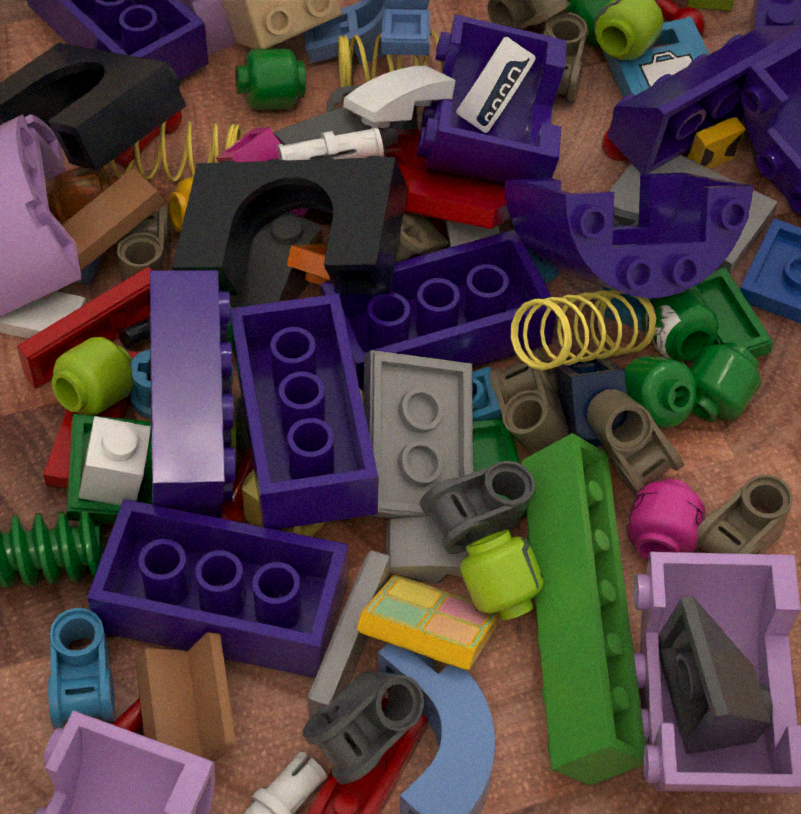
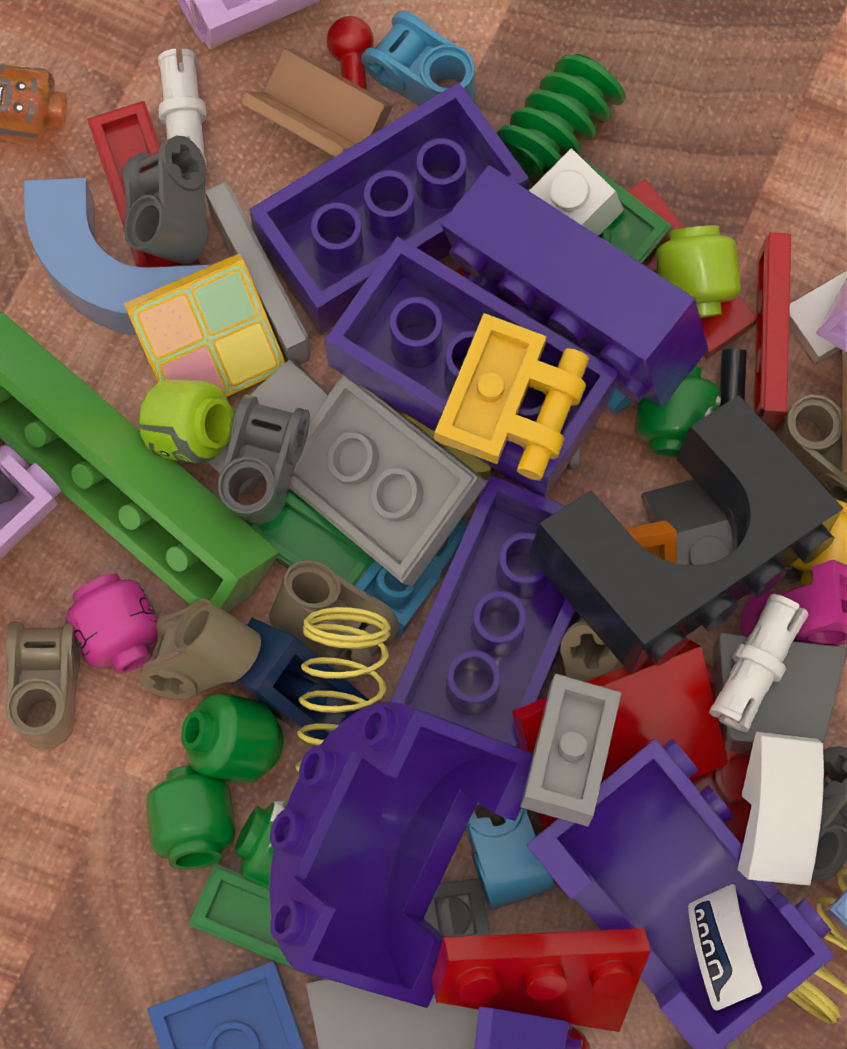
camera: 135 degrees right, 20 degrees up
none -> red wing [431,928,651,1032]
none -> yellow plate [434,313,589,480]
none -> light grey plate [520,674,622,827]

